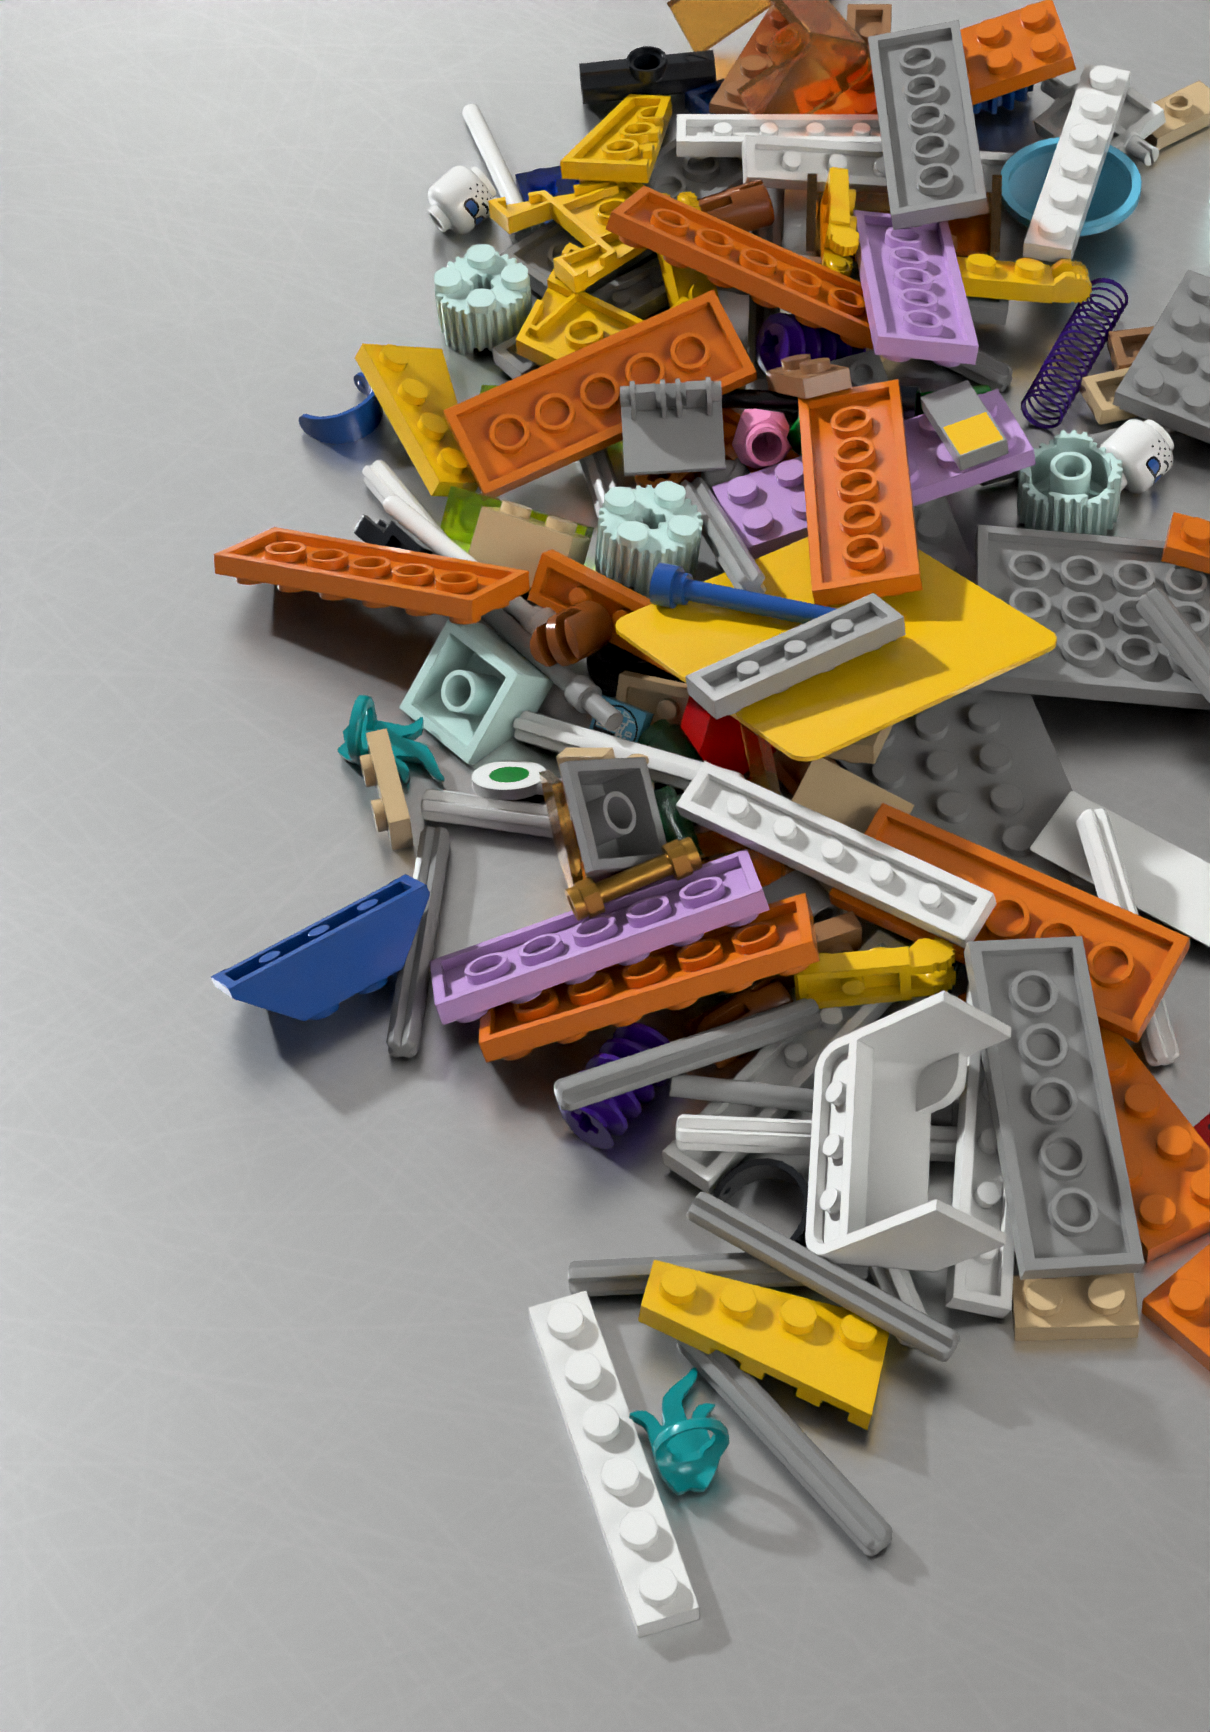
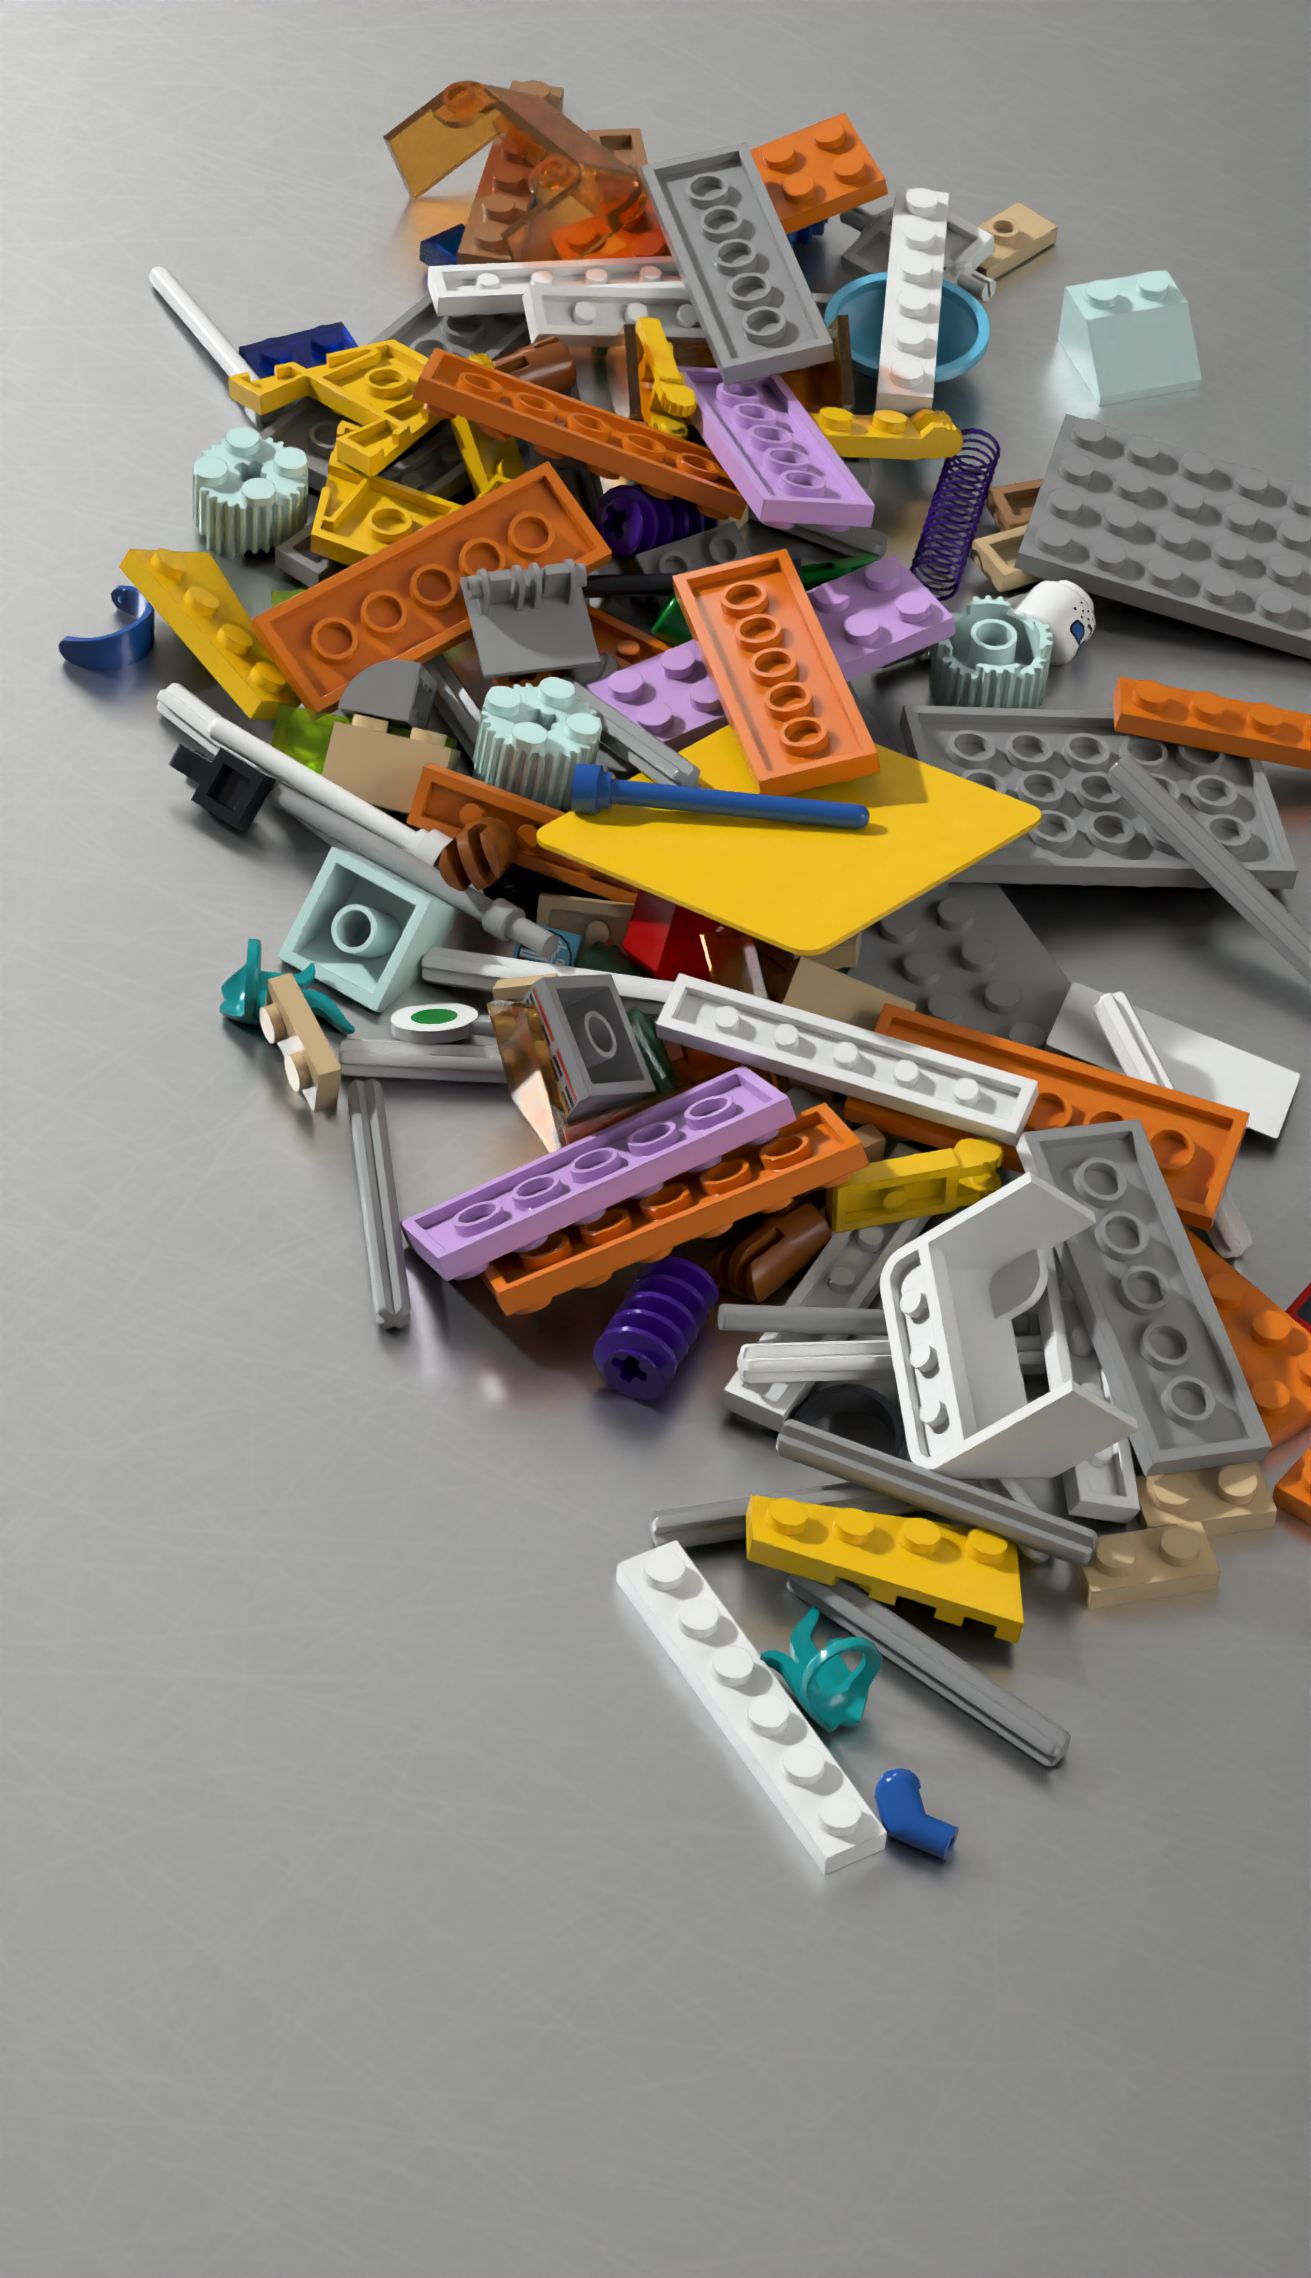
camera: 20 degrees left, 5 degrees down
blue wedge [211,874,430,1021] -> none
orange plate [214,527,530,624] -> none
white head [427,165,497,235] -> none
light grey axle [554,998,822,1111] -> none
yellow wing [560,94,672,183] -> none
pearl gold bar [565,837,702,921] -> none
black piece [579,46,717,104] -> none
light grey plate [685,593,906,720] -> none
bright pink rock [732,409,792,469] -> none
medium nougat plate [765,354,852,399] -> none
light grey tile [920,380,1009,471] -> none
none -> light grey brick [338,660,437,737]
none -> blue arm [874,1768,958,1860]
none -> tan plate [1072,1521,1221,1609]

